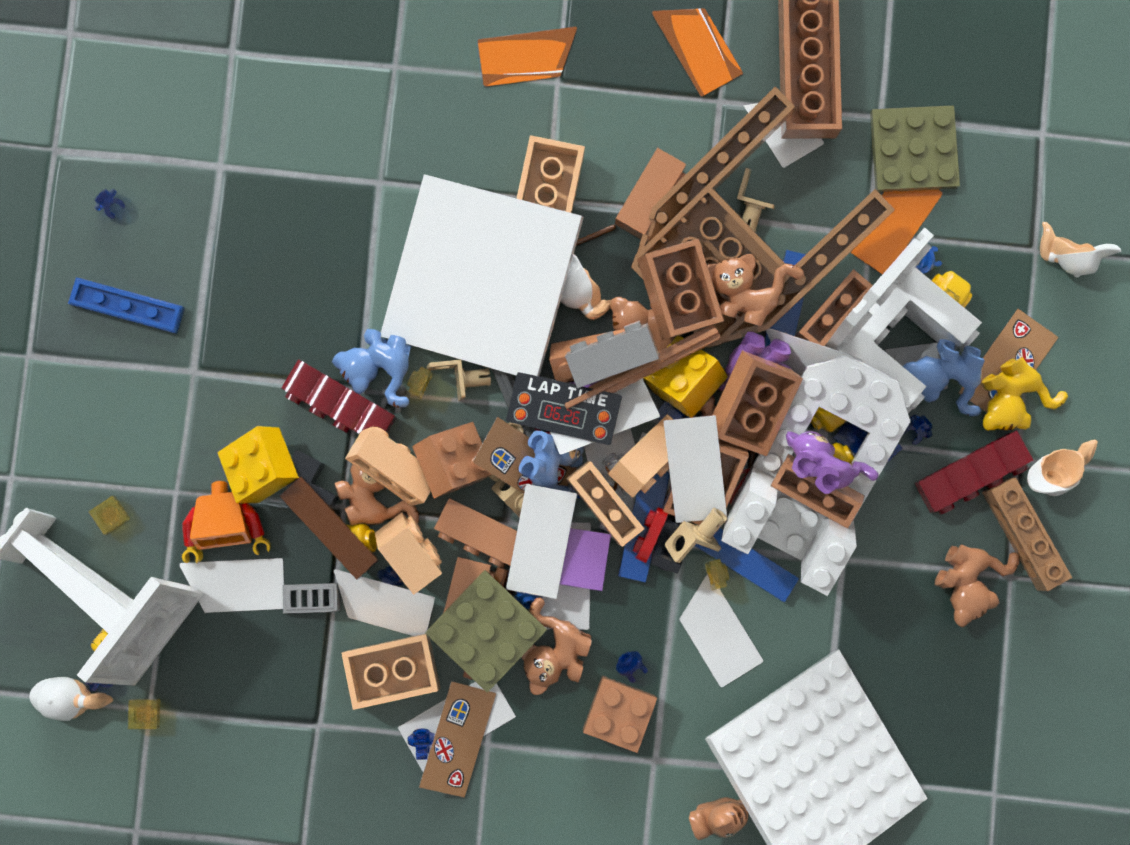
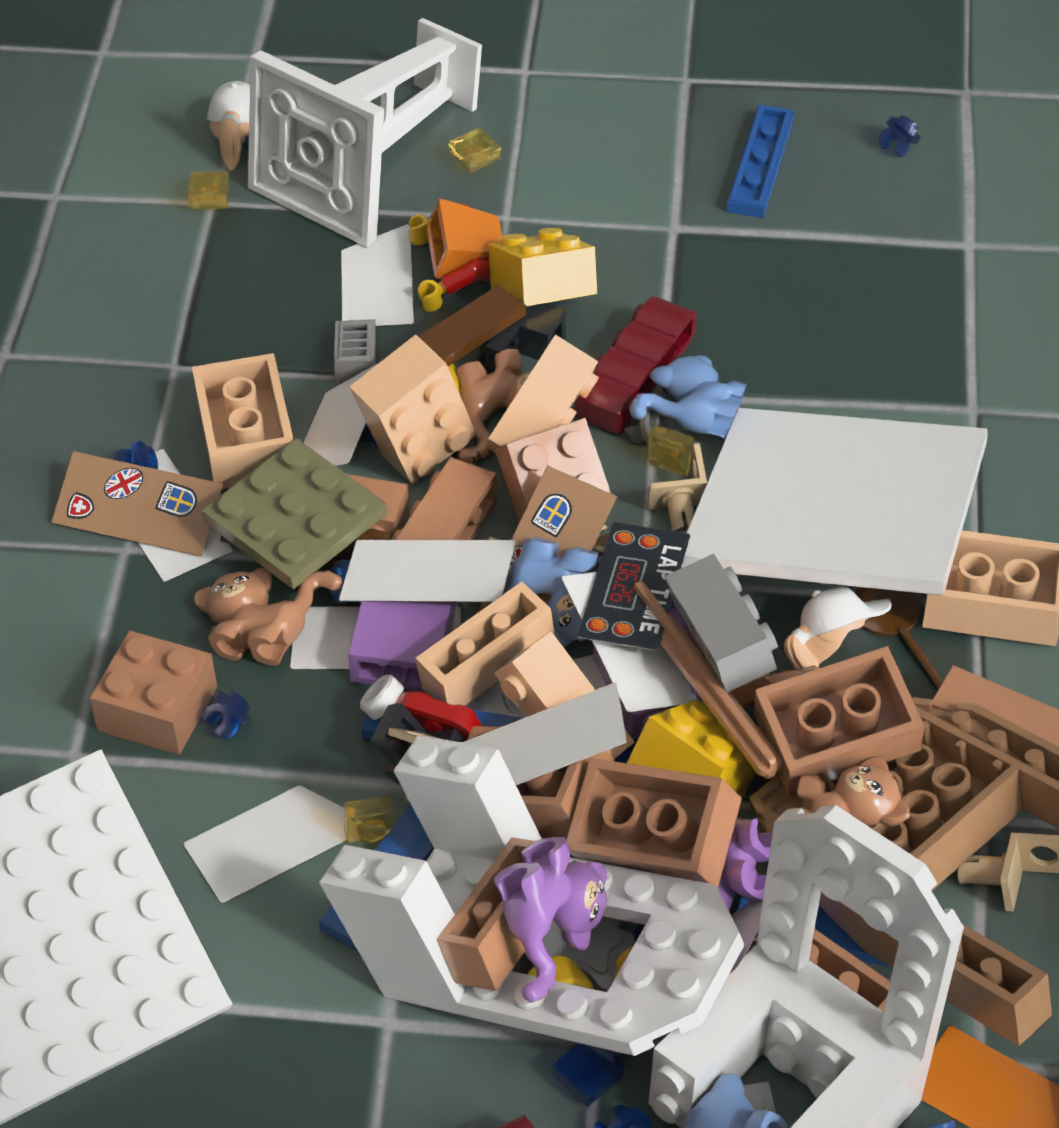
camera: 95 degrees right, 35 degrees down
none -> white tile [360,675,404,720]

